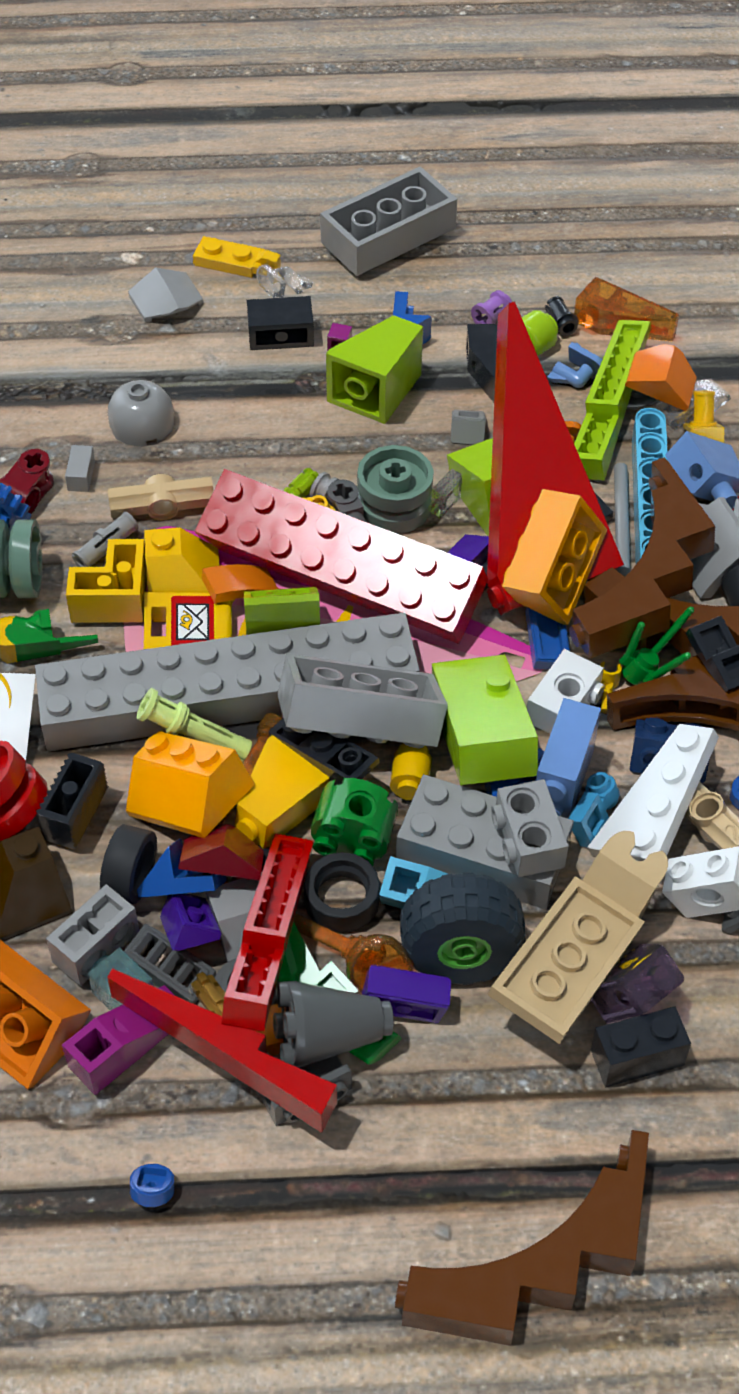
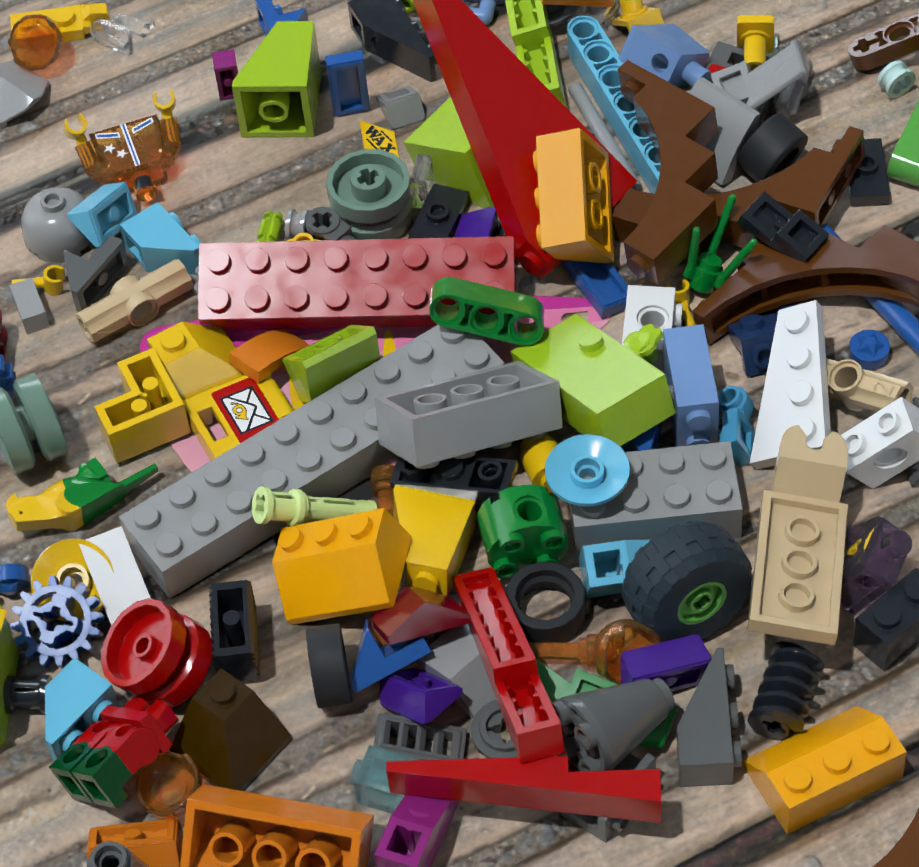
camera: 20 degrees left, 0 degrees up
light grey brick [46,884,139,986] -> none
light grey pin [72,512,139,567] -> none
pearl gold axle [191,972,225,1016] -> none
black brick [246,296,314,350] -> none
light grey brick [491,779,568,877] -> none
none -> clear orange hair [8,14,64,71]
none -> yellow hand [12,265,65,296]
none -> dark grey slope [63,235,129,313]
none -> clear orange torso [64,89,182,202]
none -> medium azure slope [67,182,138,247]
none -> medium azure slope [120,202,201,275]
none -> blue tile [325,50,370,117]
none -> yellow sticker [359,120,399,157]
none -> black plate [407,183,470,239]
none -> green beam [429,277,544,346]
none -> medium azure dish [545,434,630,507]
none -> lime plant [623,324,663,364]
none -> dark grey slope [677,648,742,787]
none -> light orange slope [742,705,907,834]
none -> black piece [747,641,825,740]

